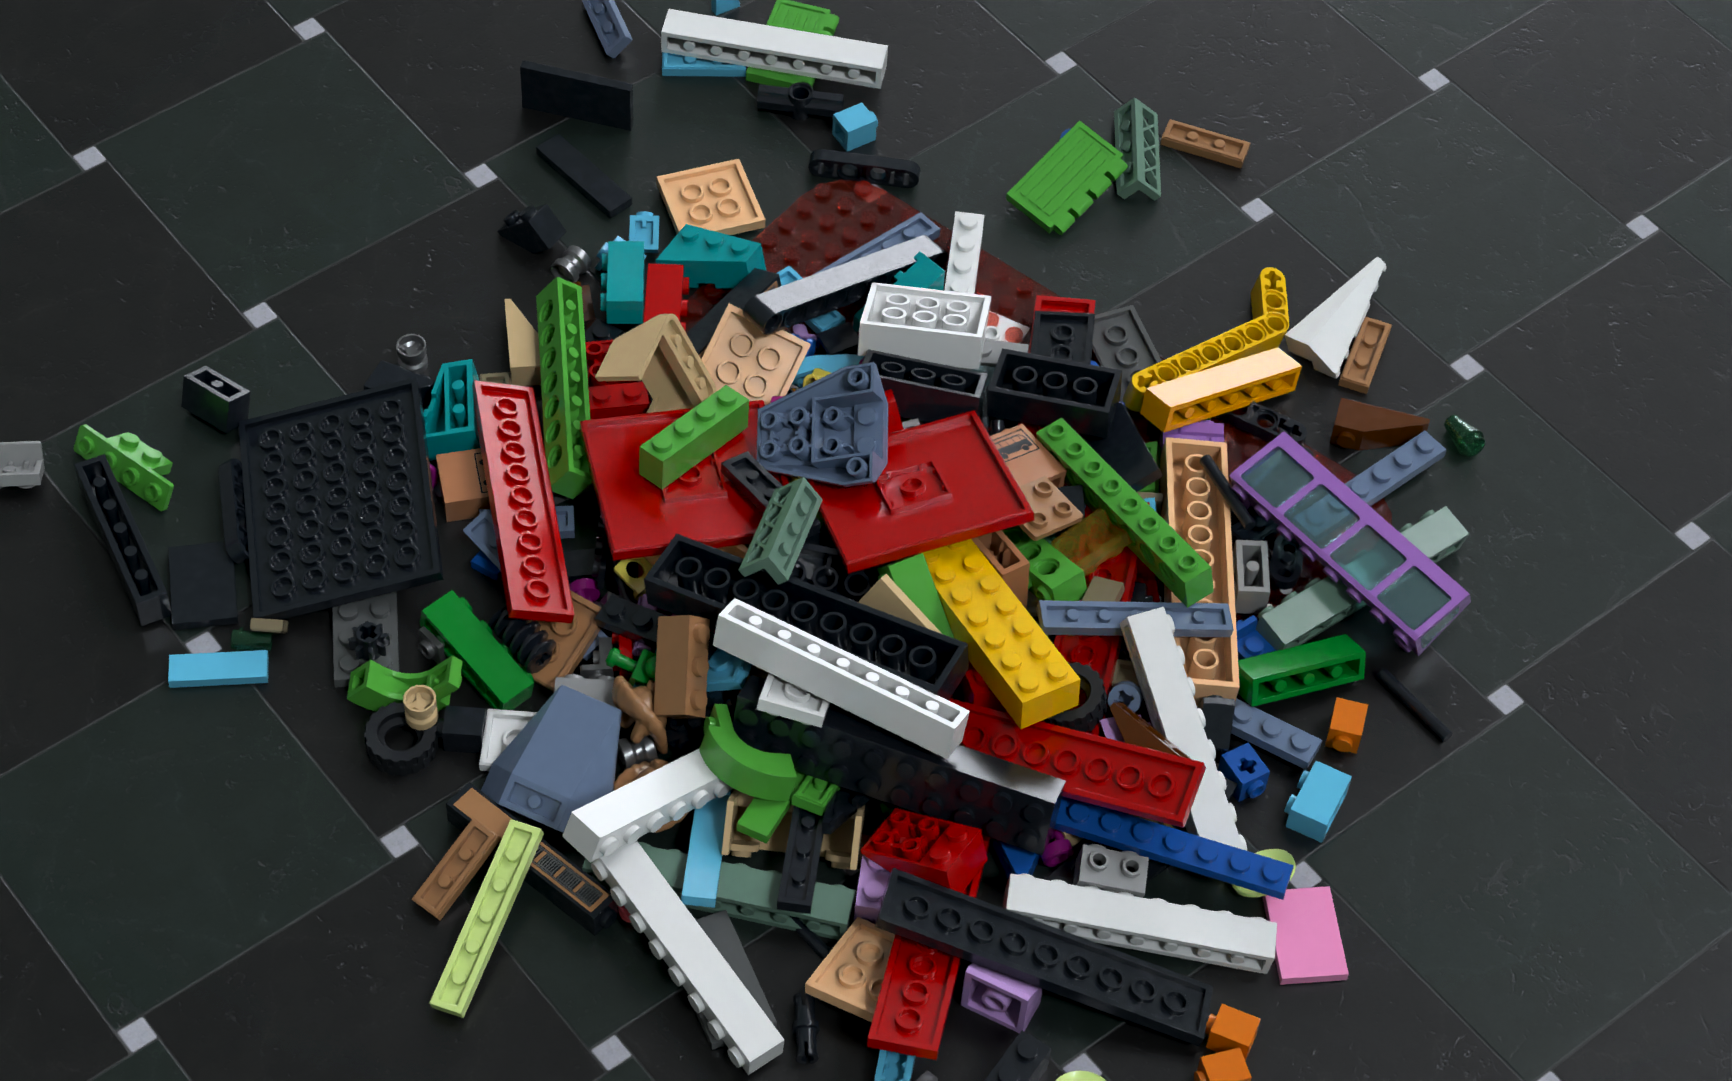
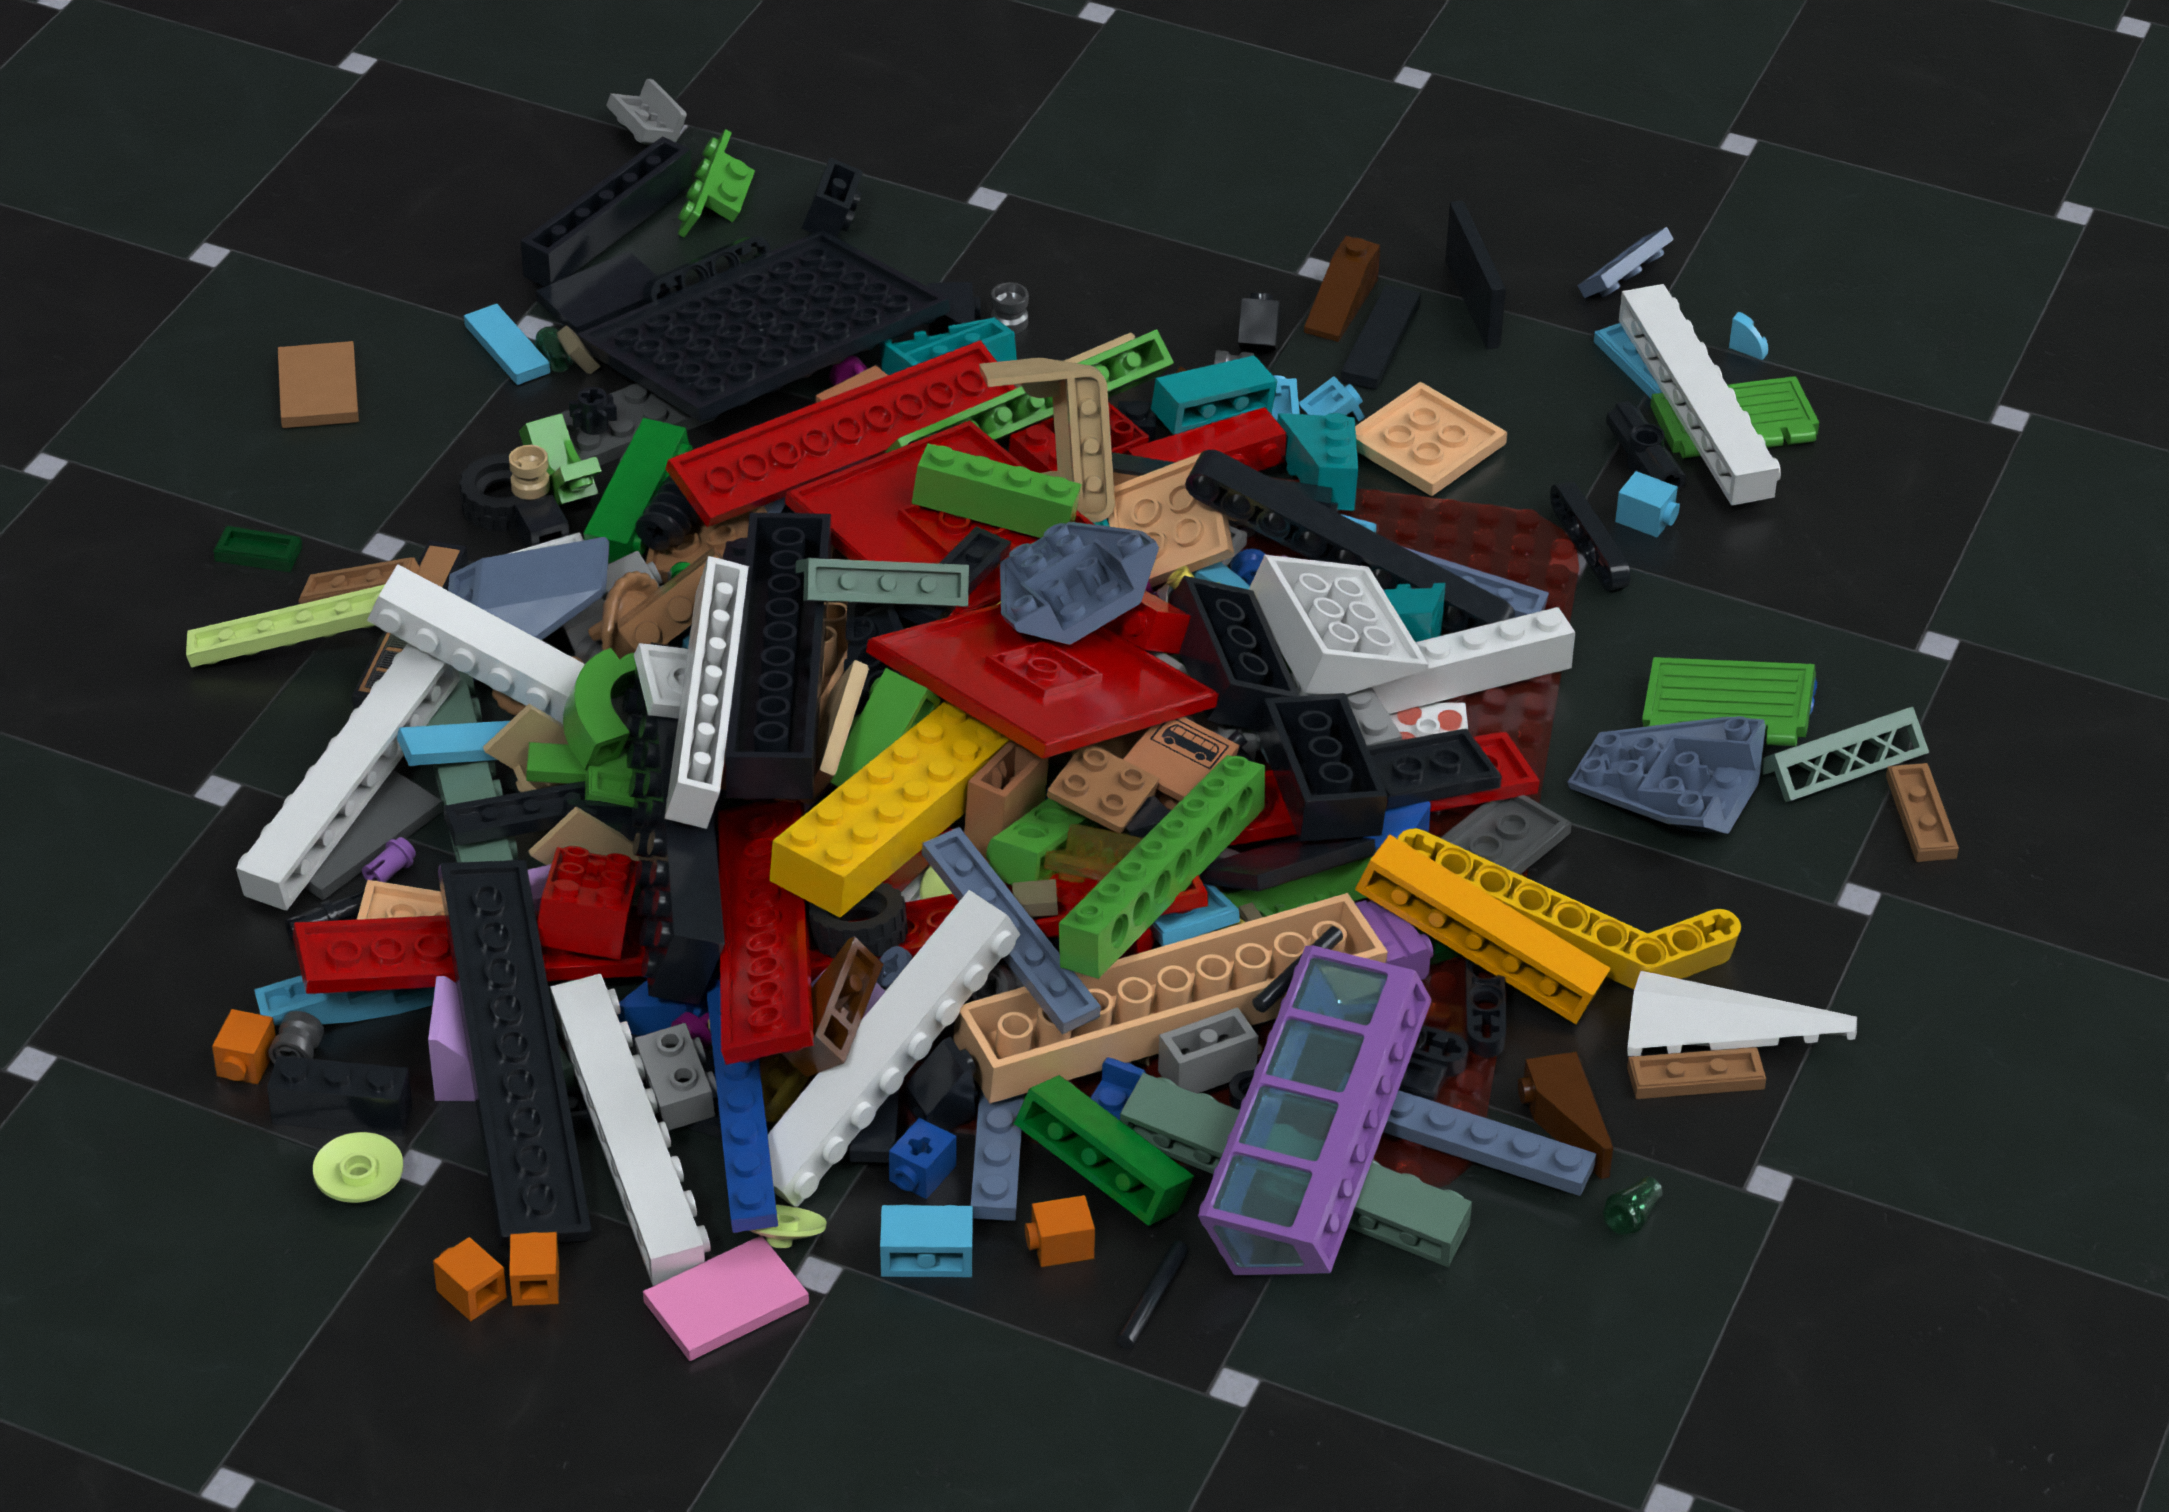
camera: 65 degrees right, 10 degrees down
none -> dark green tile [213,526,303,572]
none -> medium nougat tile [278,341,359,428]
none -> medium lavender pin [362,837,416,882]
none -> reddish brown slope [1304,236,1380,342]
none -> sand blue wedge [1568,716,1766,834]

